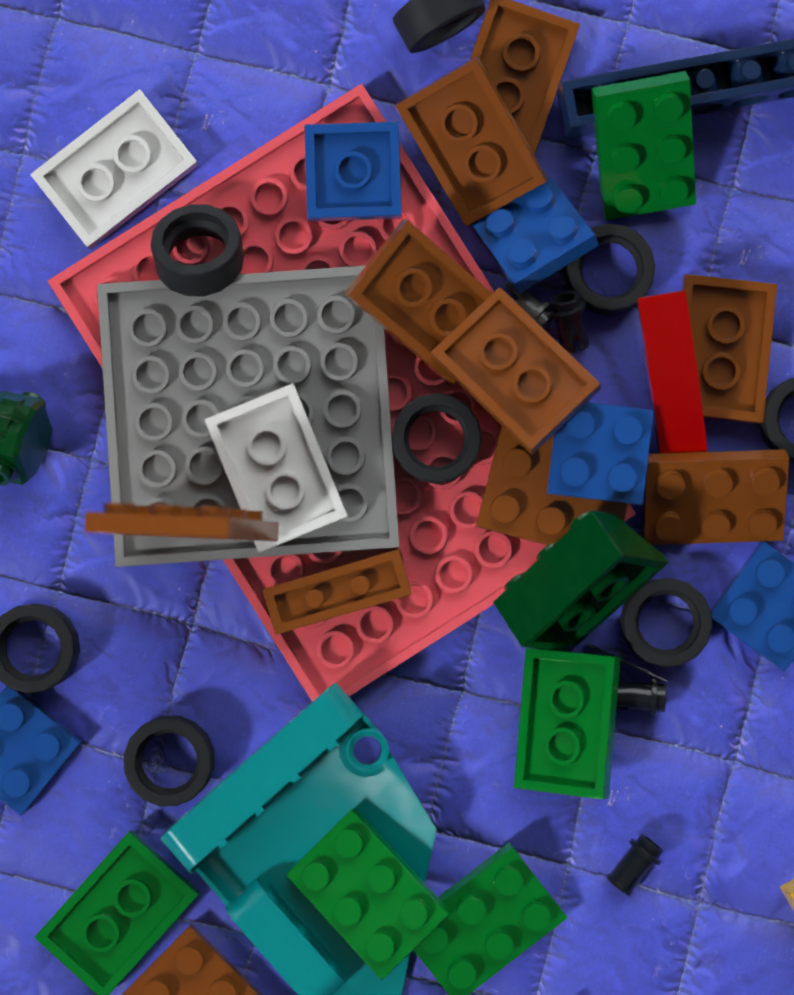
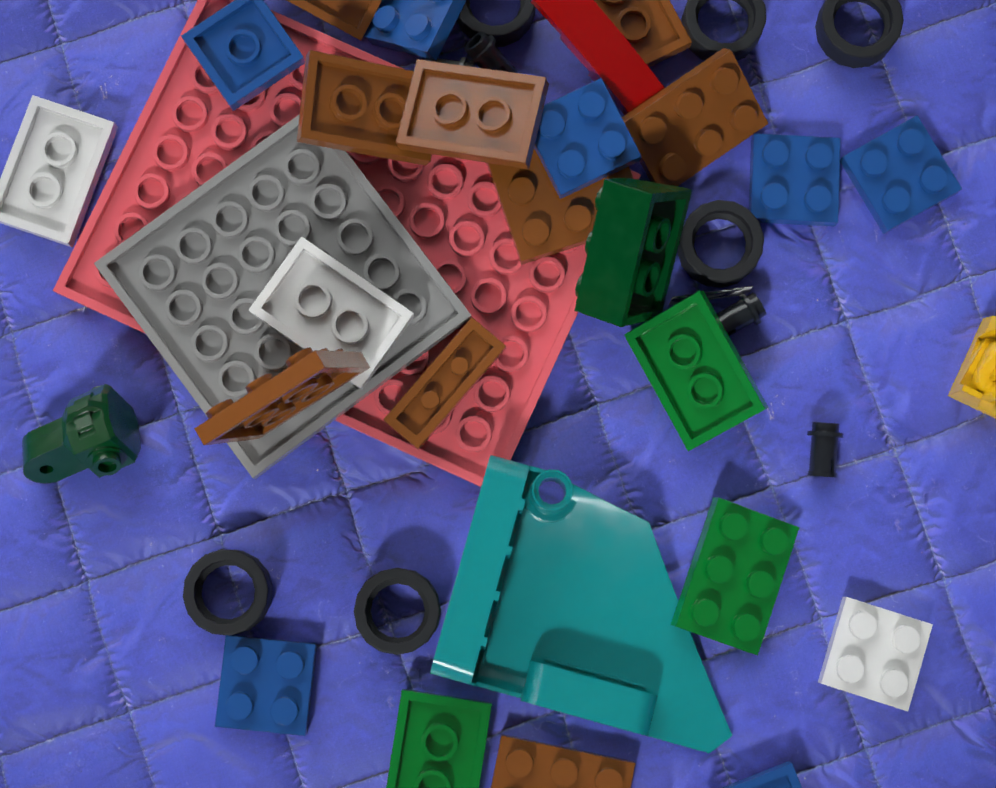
camera: 35 degrees left, 5 degrees down
black tyre [151,204,244,297] -> none
green plate [286,808,452,980] -> none
black tyre [392,393,482,484] -> none

